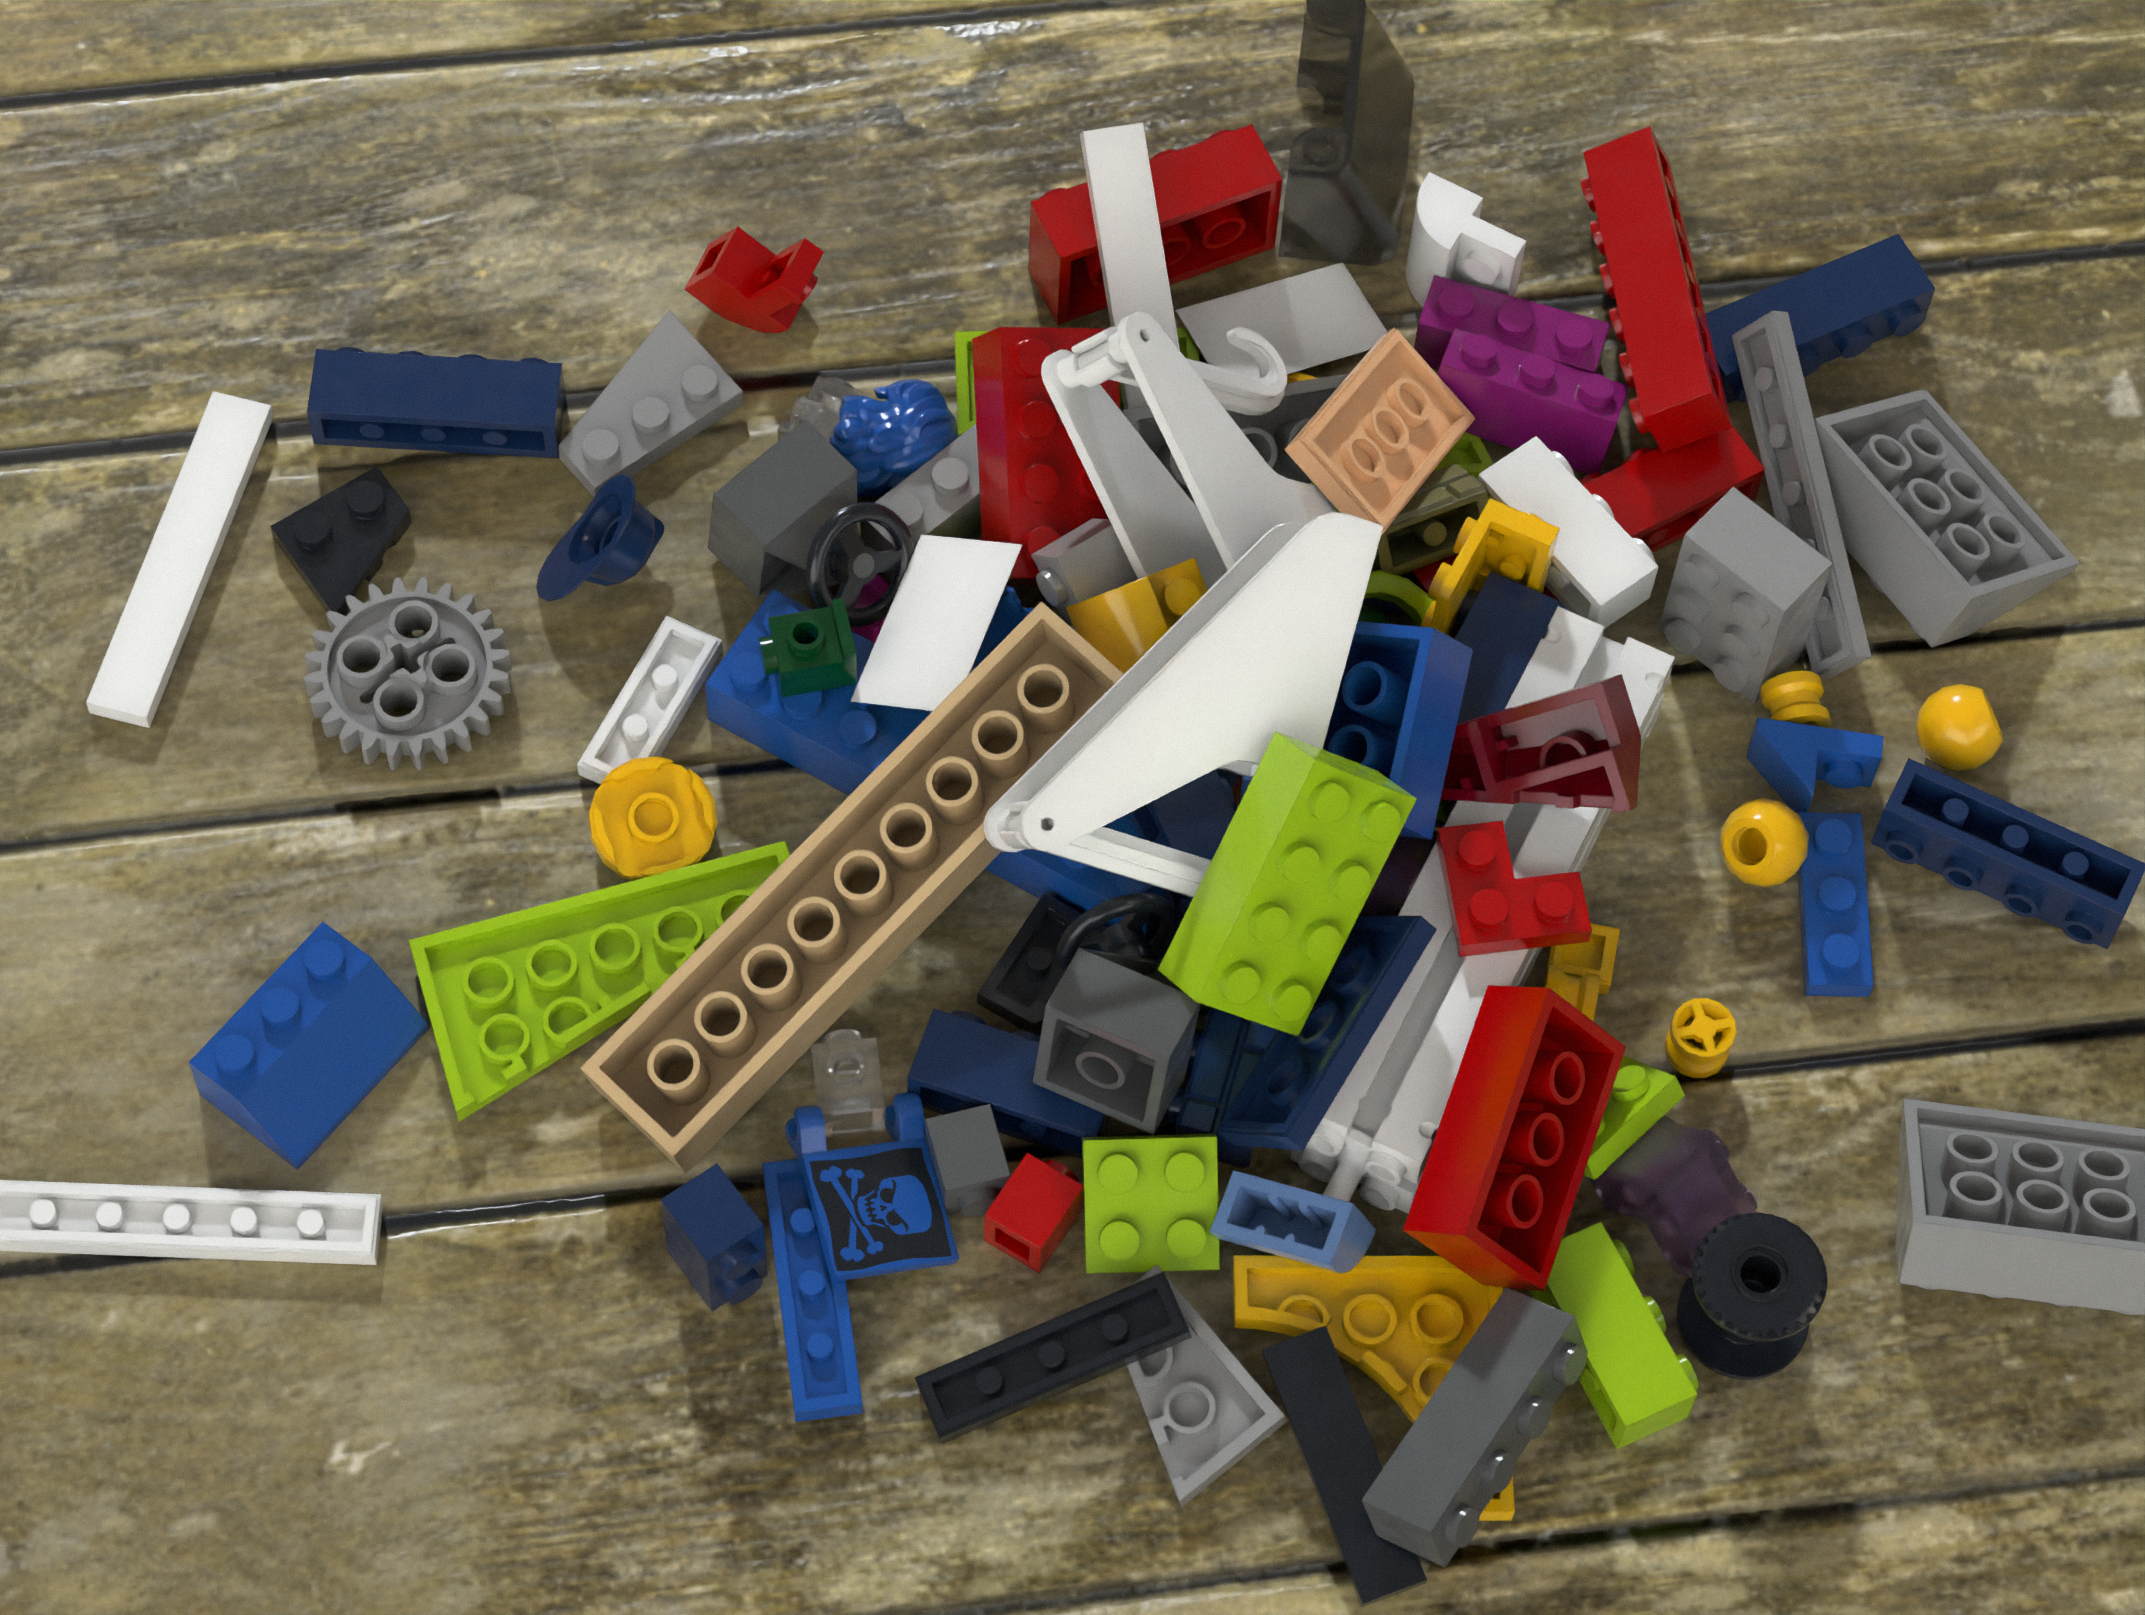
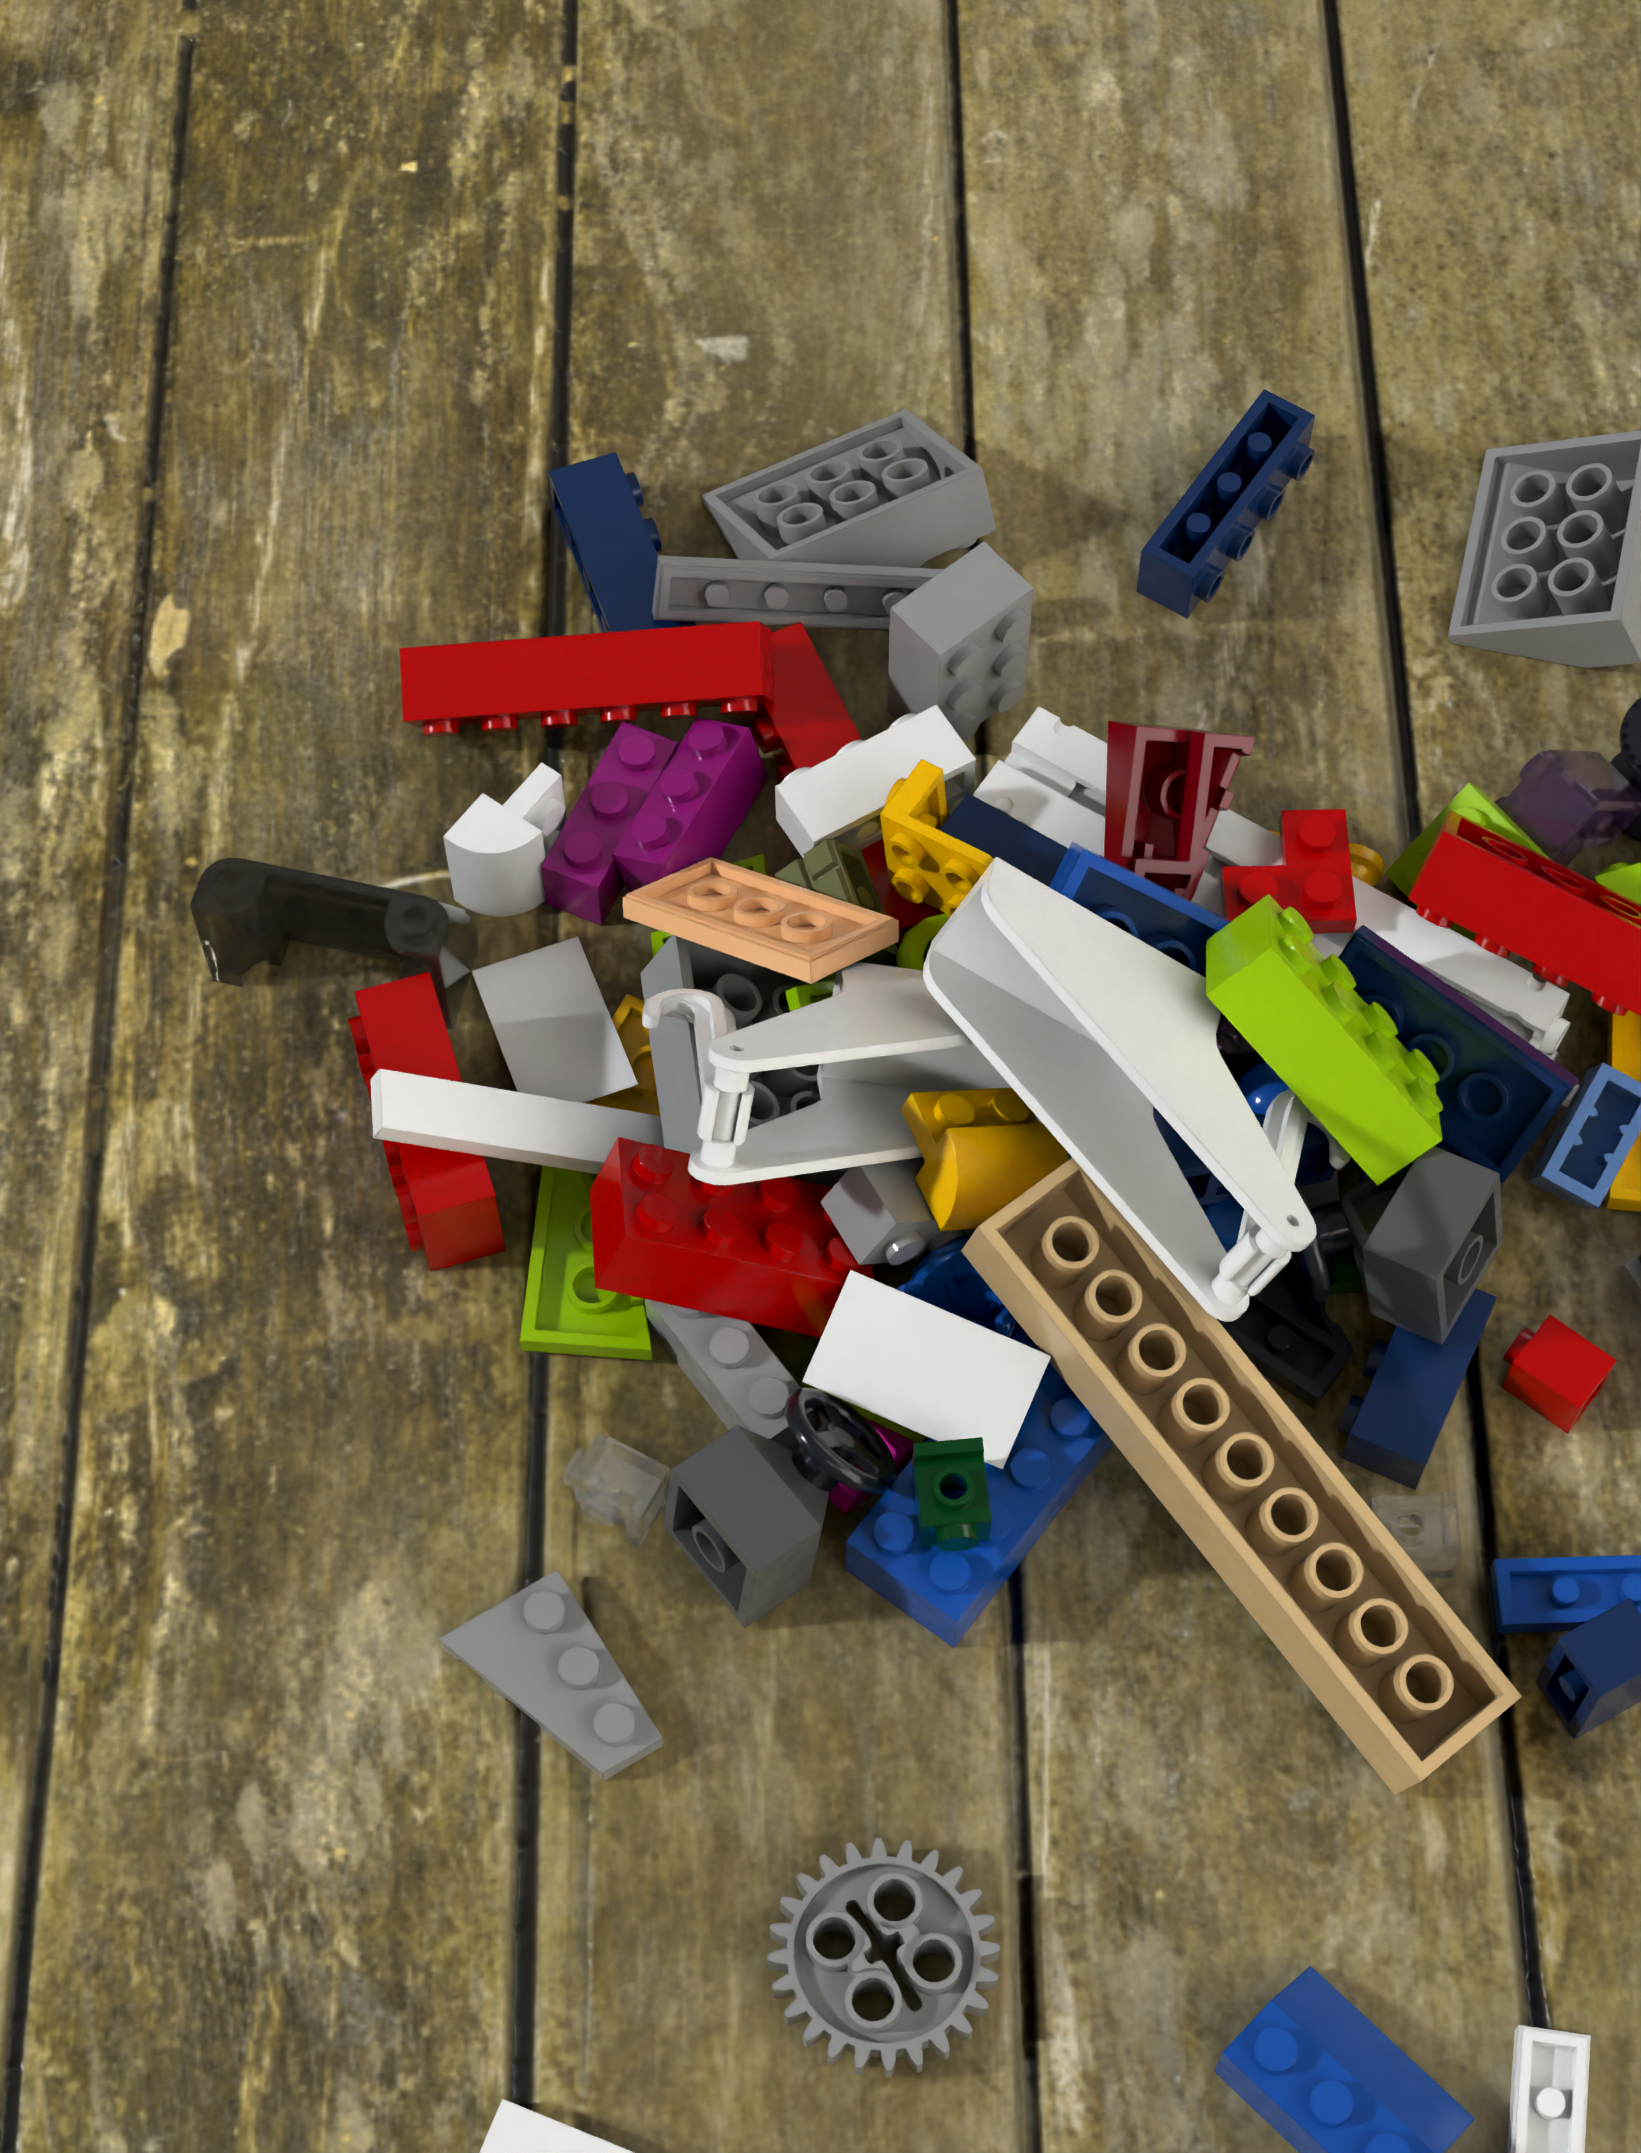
camera: 80 degrees left, 0 degrees up
black wing [270,466,412,616] -> none
dark blue brick [307,347,566,458] -> none
lime wing [409,841,790,1122] -> none
dark blue piece [536,474,665,602] -> none
white tile [577,616,723,785] -> none
yellow tile [588,756,717,881] -> none
red brick [684,226,824,333] -> none
flag [785,1092,959,1282] -> none
blue hair [830,379,958,499] -> none
dark grey brick [925,1104,1010,1217] -> none
lime plate [1082,1134,1220,1274] -> none
yellow wheel [1664,998,1737,1078] -> none
yellow piece [1719,798,1809,887] -> none
blue slope [1747,717,1884,813] -> none
yellow wheel [1760,670,1832,728] -> none
blue plate [1797,812,1873,997] -> none
yellow piece [1915,684,2003,771] -> none

